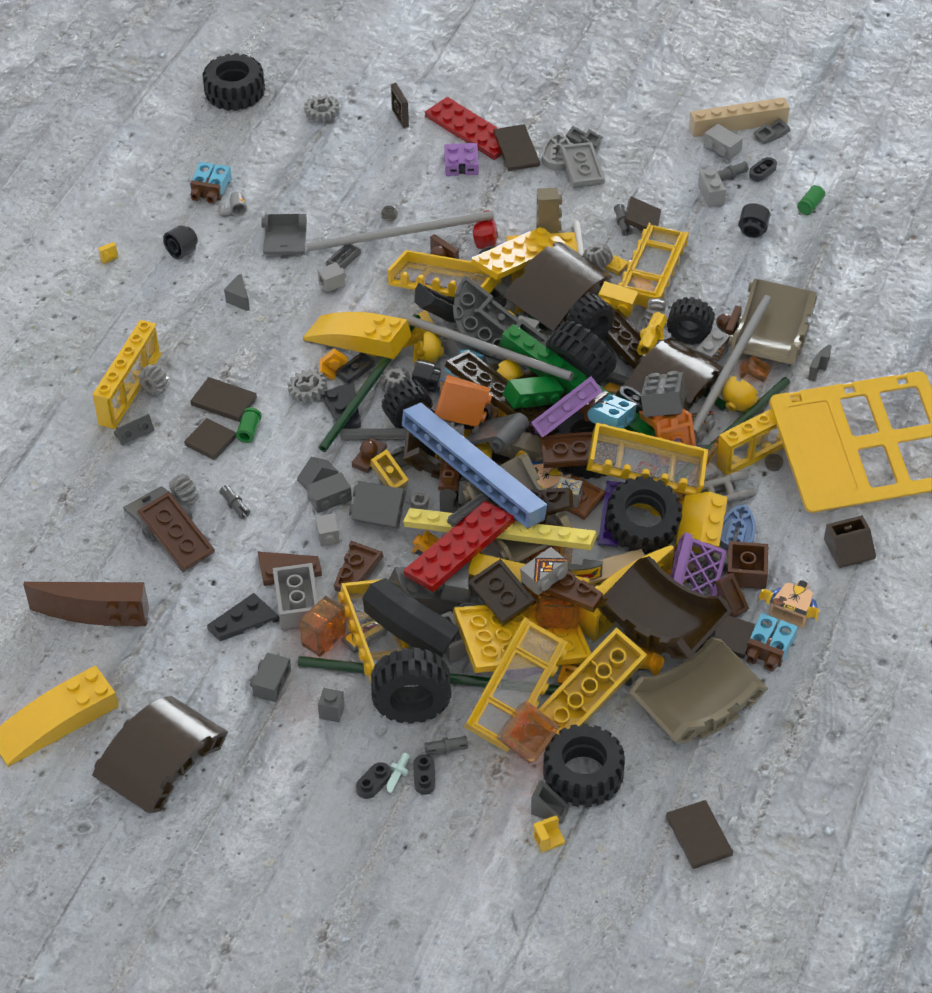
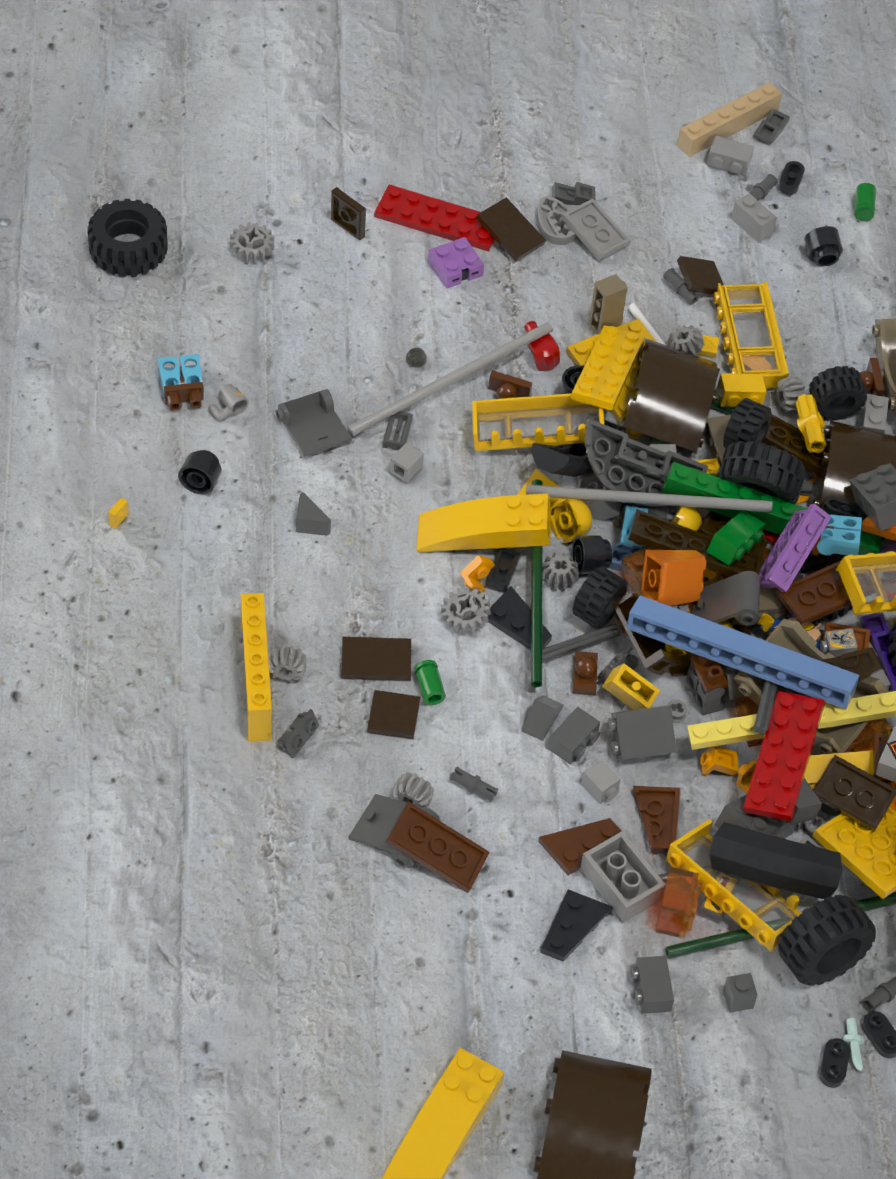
camera: 30 degrees left, 5 degrees up
reddish brown slope [23,581,149,627] -> none

